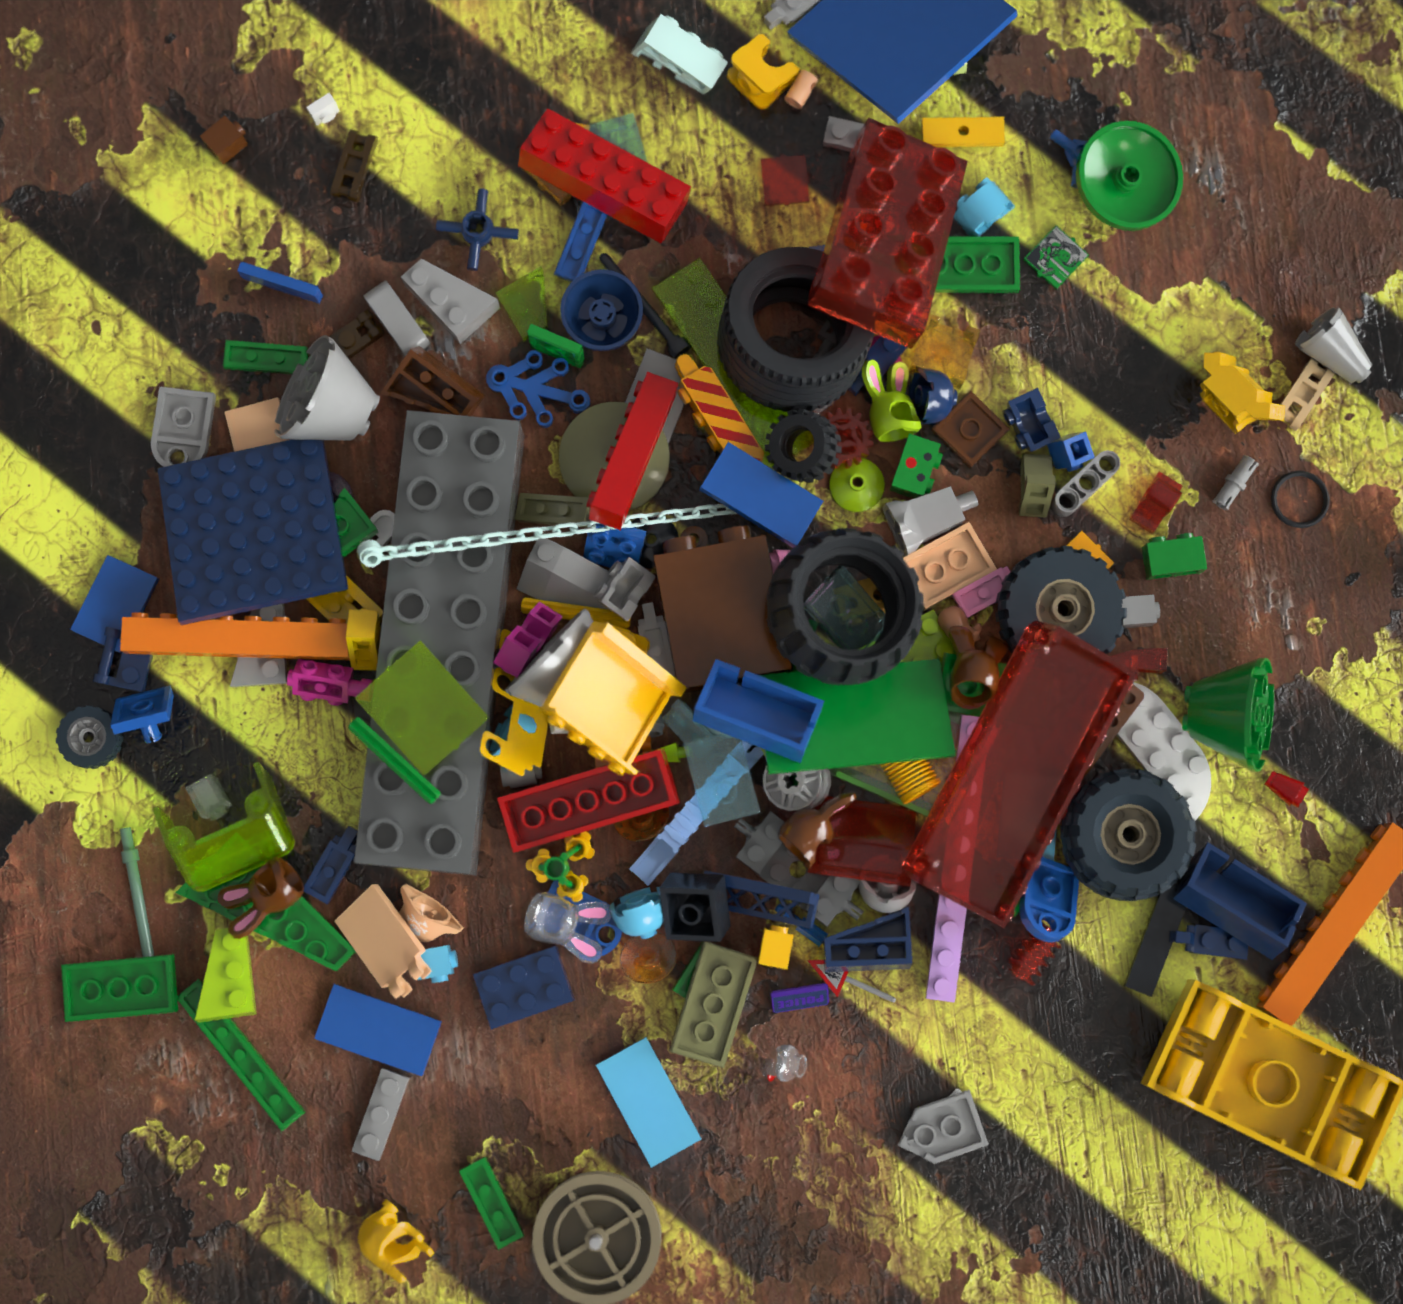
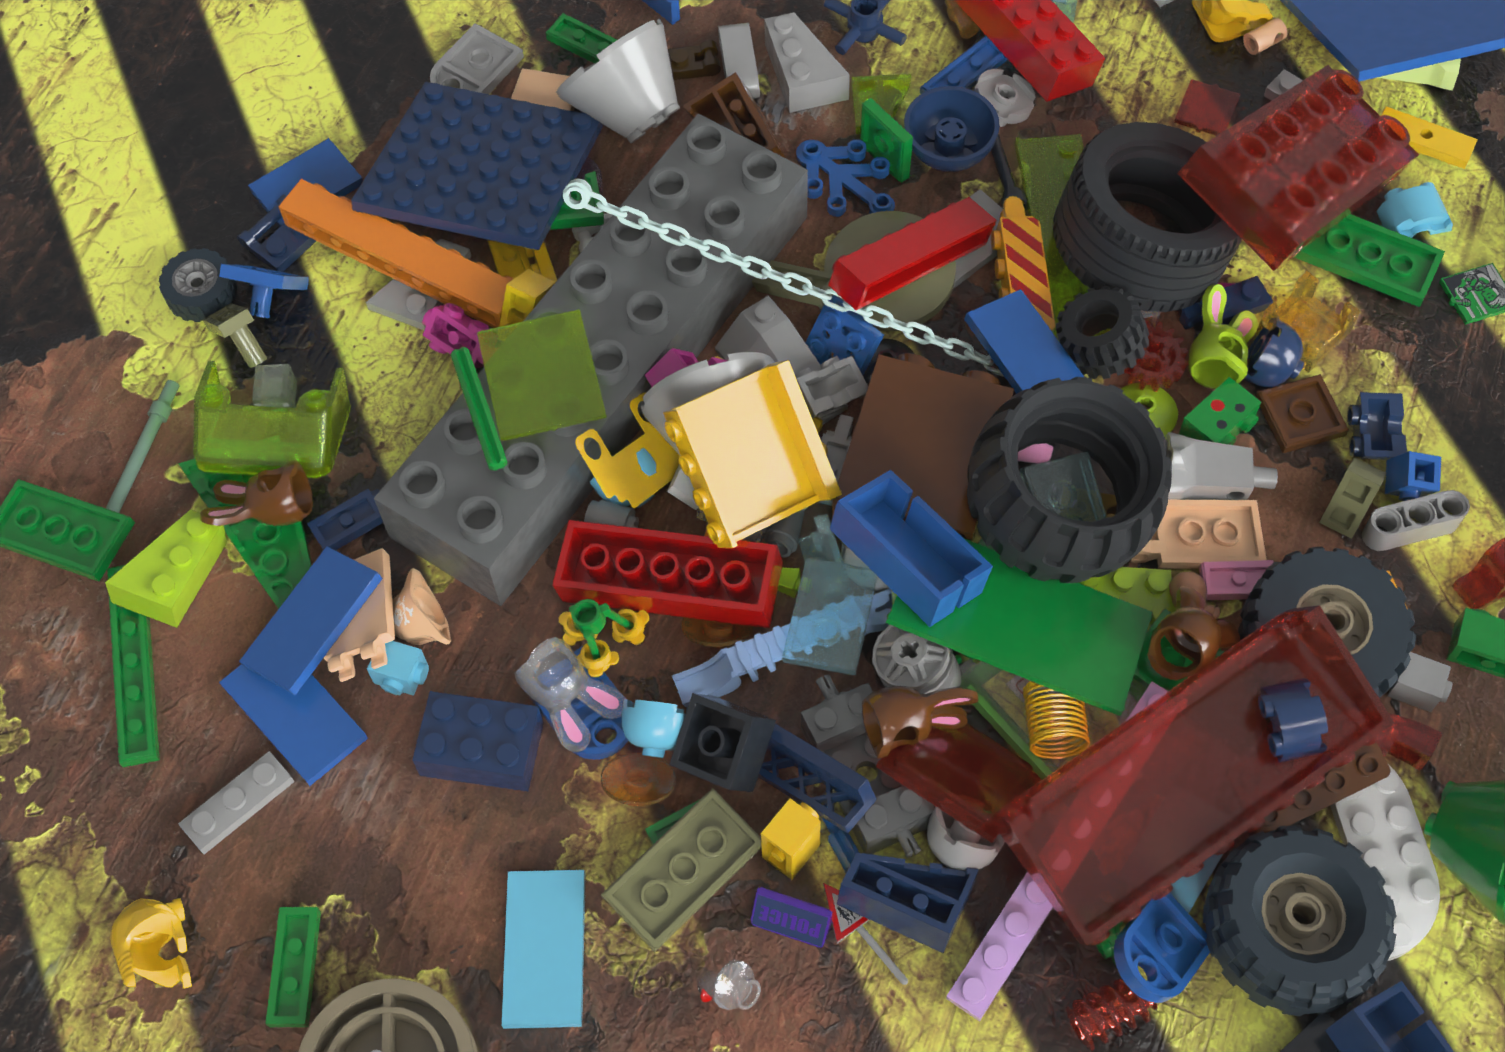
camera: 30 degrees right, 20 degrees down
none -> olive piece [202,303,267,368]
none -> blue tile [239,546,383,695]
none -> light grey plate [973,69,1036,127]
none -> dark blue cylinder [1258,678,1328,763]

